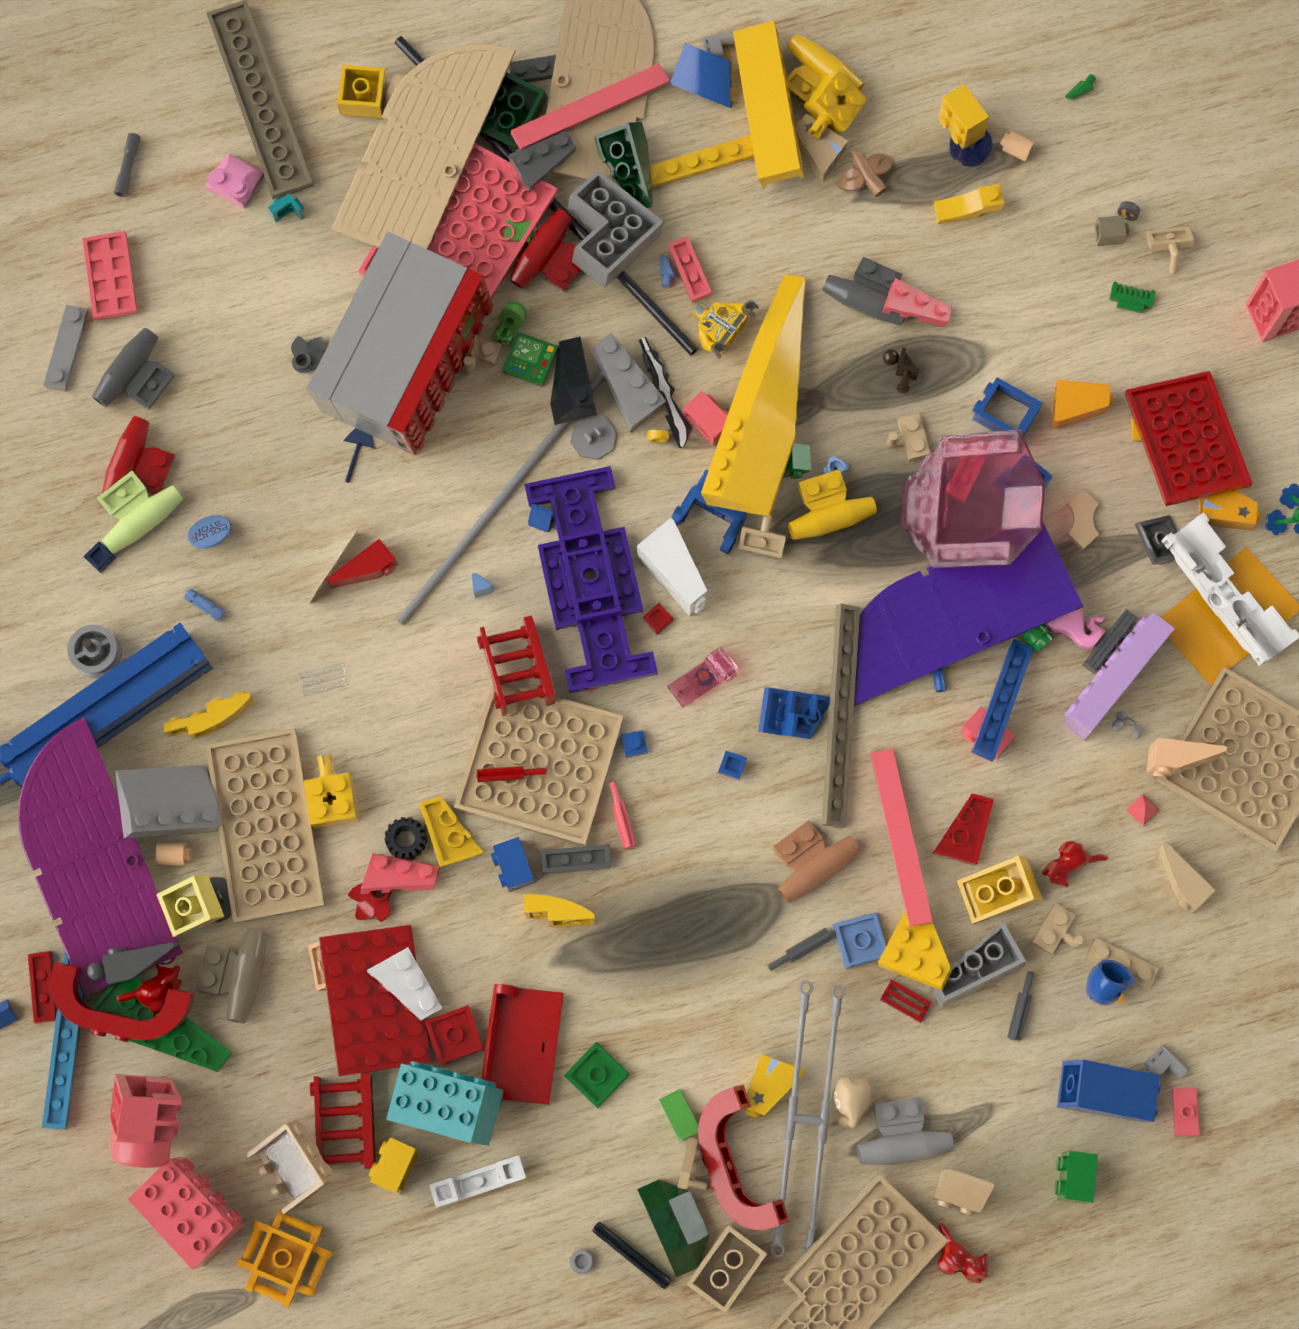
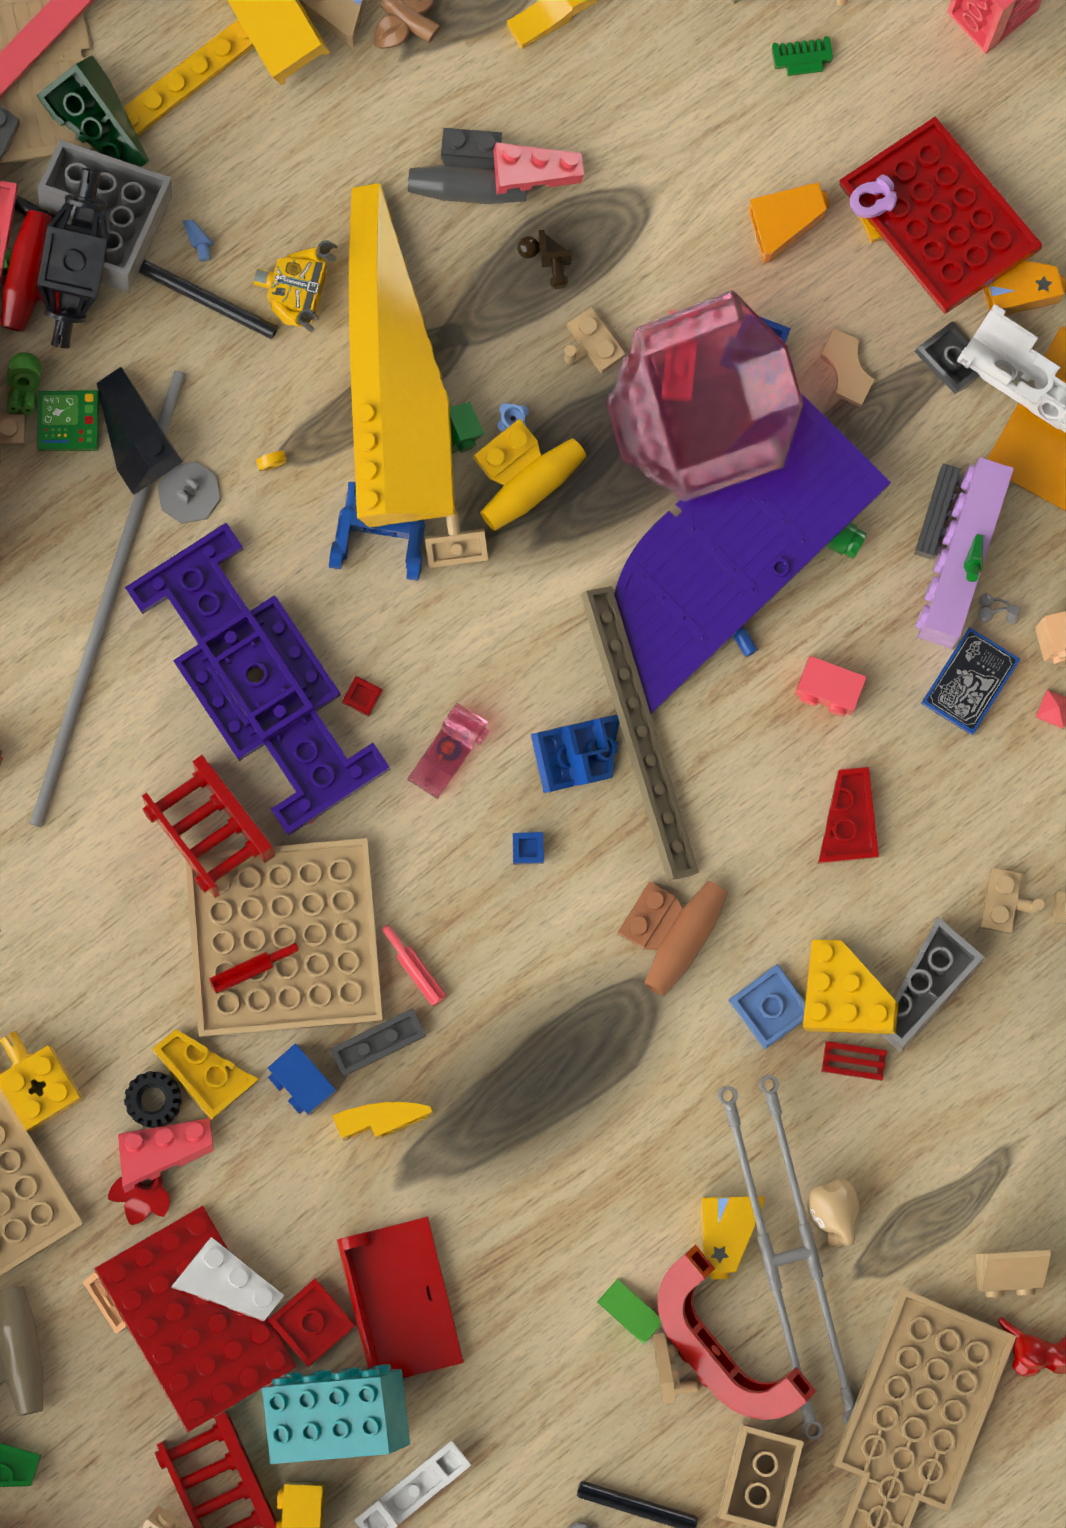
camera: 25 degrees left, 5 degrees up
medium blue slope [472,573,493,598] -> none
blue slope [528,504,554,532] -> none
green tile [564,1042,630,1109] -> none
light grey wedge [593,333,666,433] -> none
blue plate [621,730,648,758] -> none
white slope [637,518,707,616] -> none
dark green wedge [637,1179,710,1278] -> none
black sword [639,337,691,448] -> none
coral plate [668,236,712,303] -> none
coral brick [683,391,728,445] -> none
dark grey axle [768,928,832,971] -> none
light grey plate [857,1097,954,1165] -> none
coral tile [870,749,933,928] -> none
yellow slope [957,856,1043,924] -> none
blue plate [971,639,1034,762] -> none
blue window [972,377,1043,446] -> none
dark grey axle [1007,971,1034,1042] -> none
red animal [1042,841,1108,887] -> none
bright pink hips [1044,608,1105,650] -> none
none -> black plate [37,168,109,349]
none -> lavender piece [850,174,897,218]
none -> tile [921,627,1020,735]
none -> green bar [963,534,983,582]

